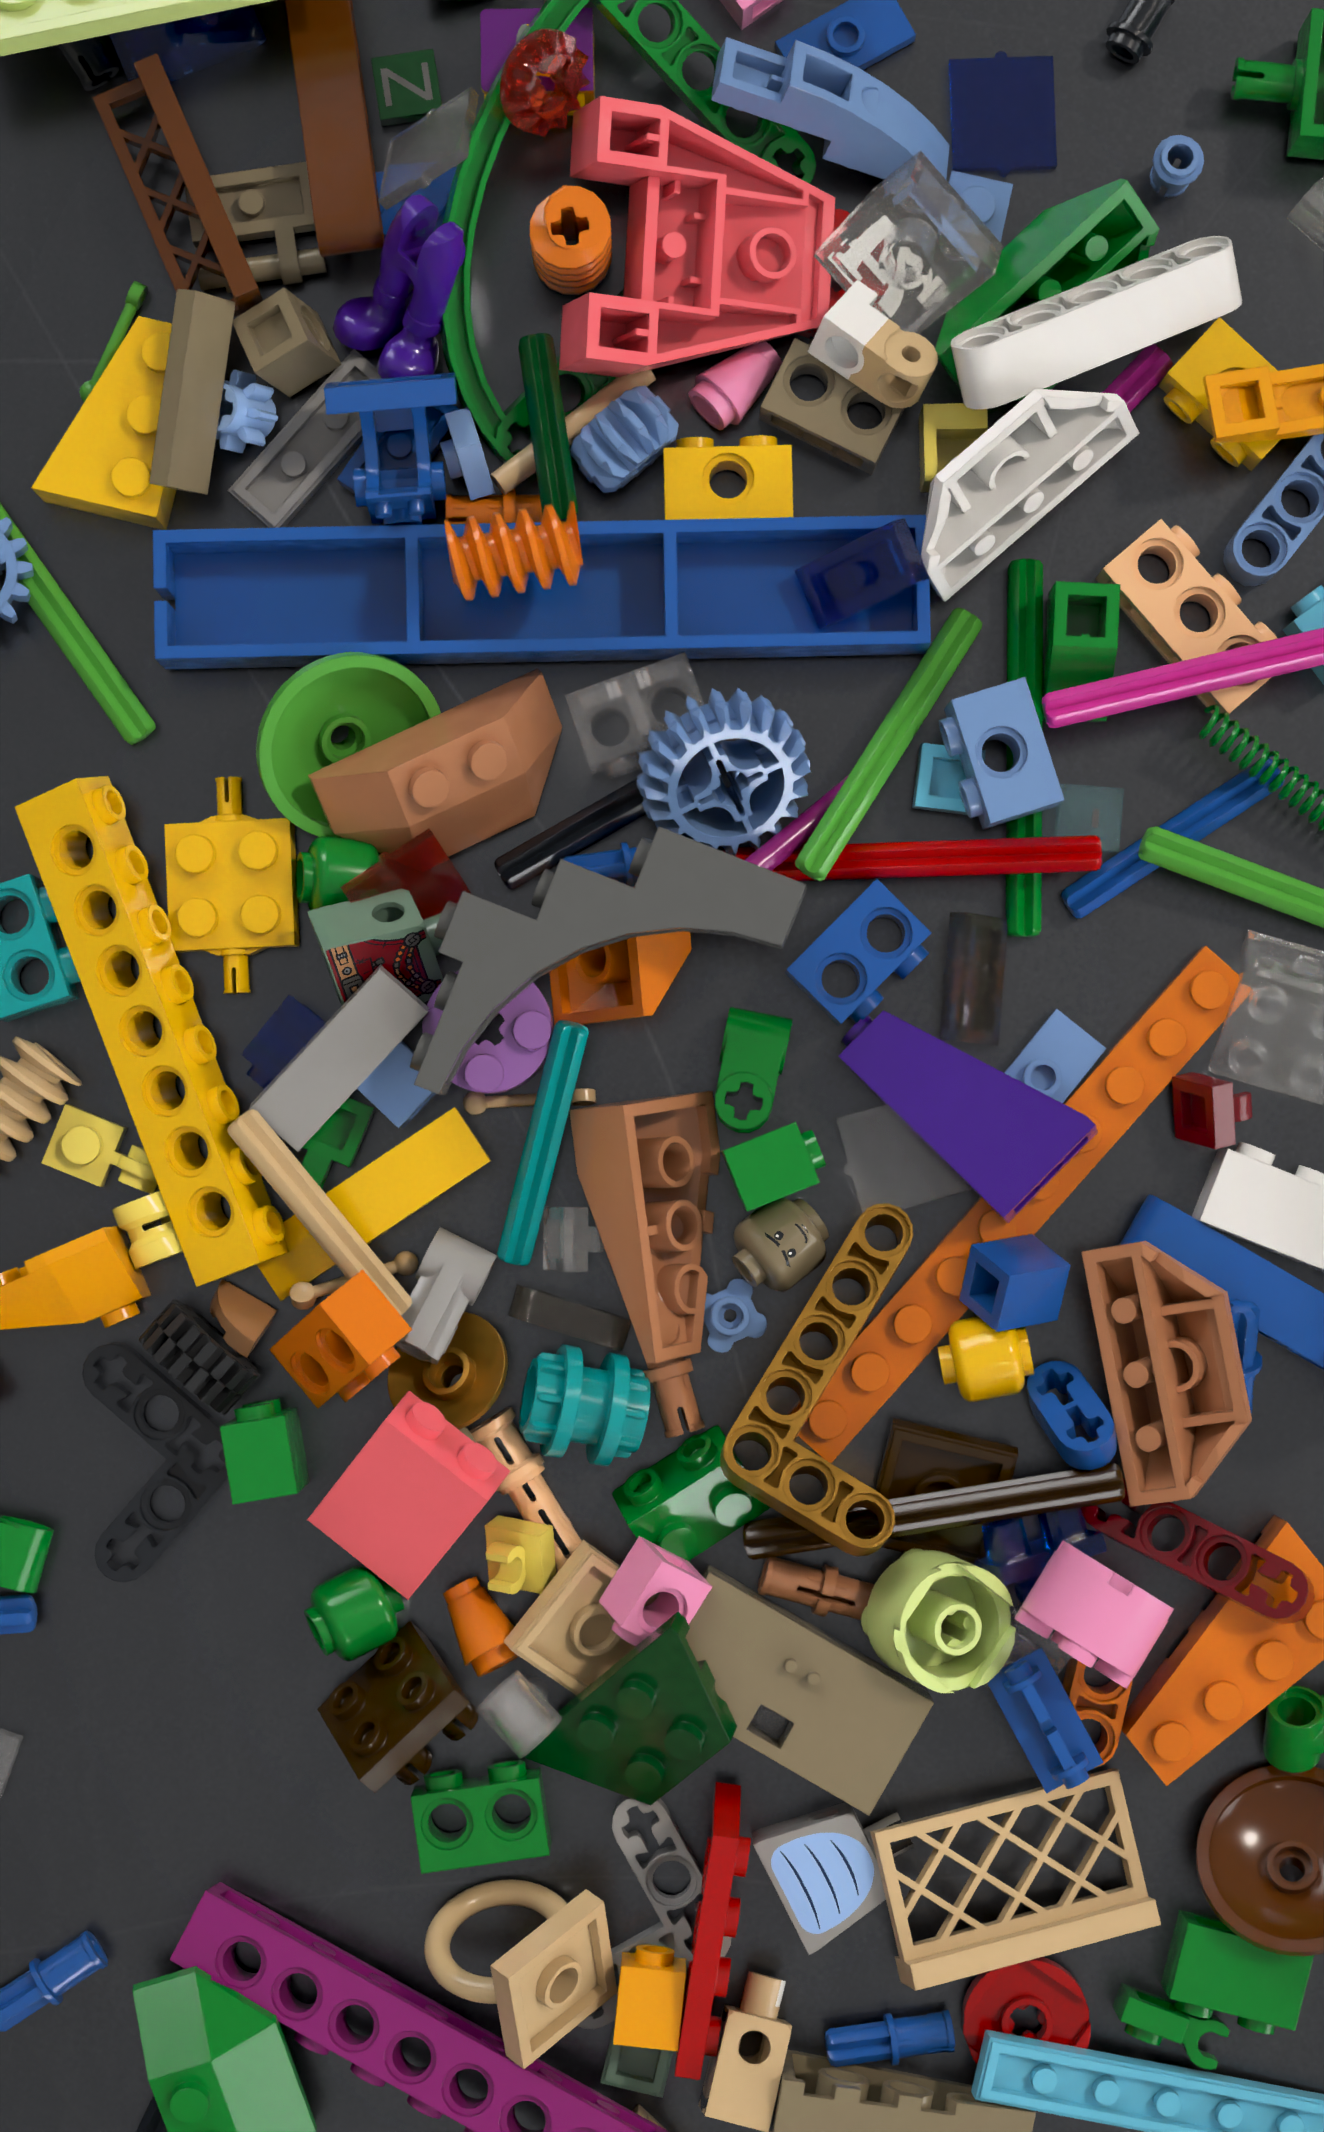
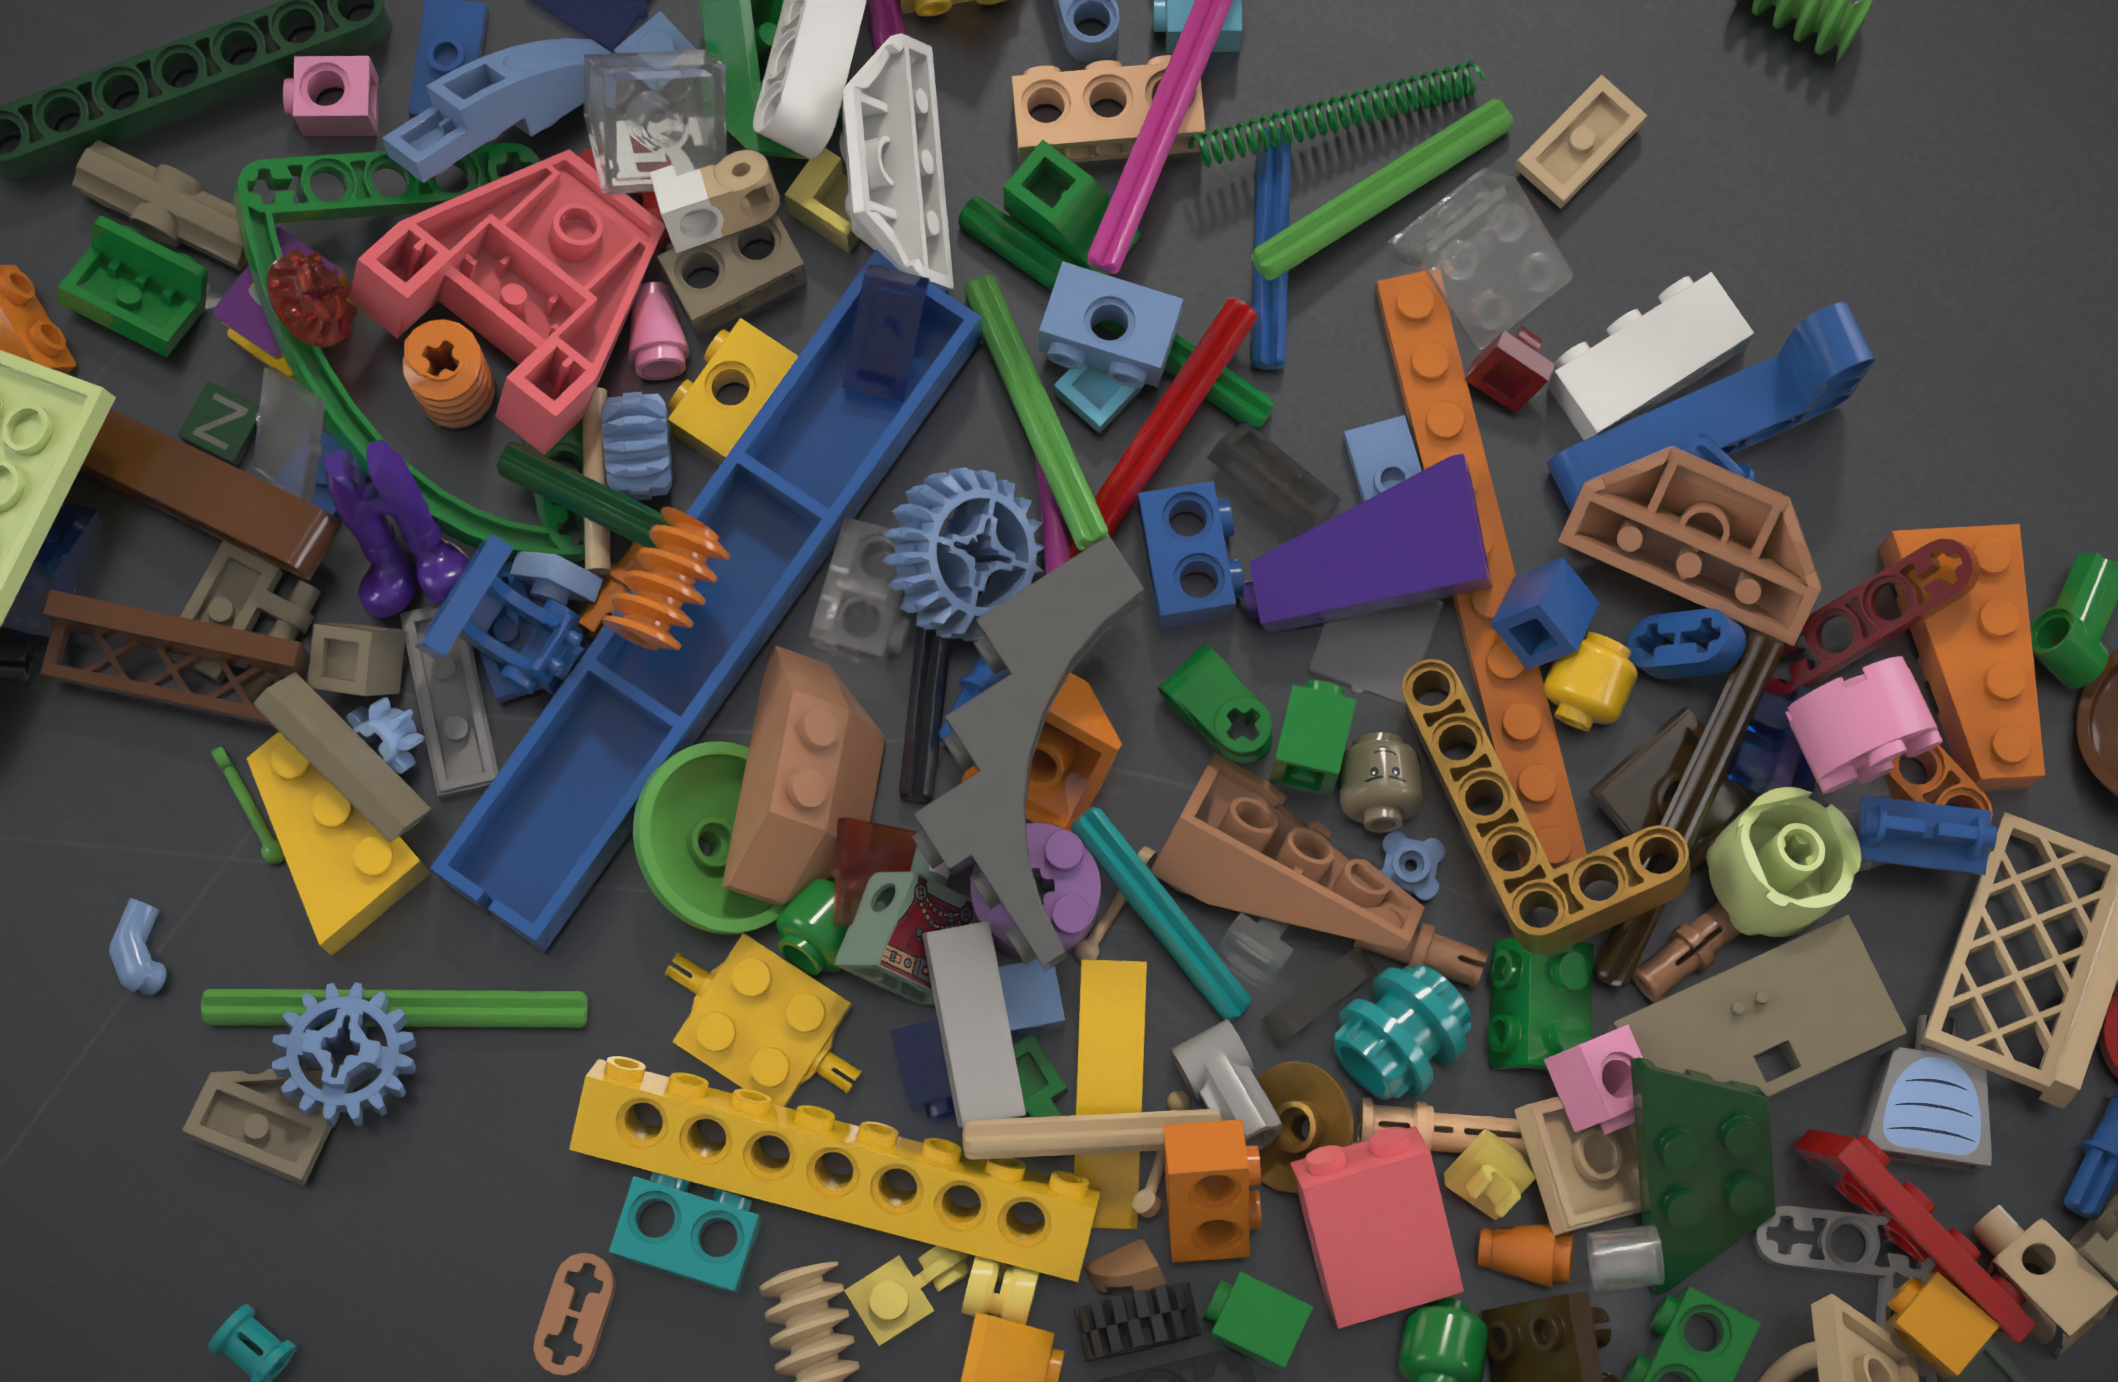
camera: 55 degrees left, 10 degrees down
clear light blue tile [1054,784,1124,854] -> none

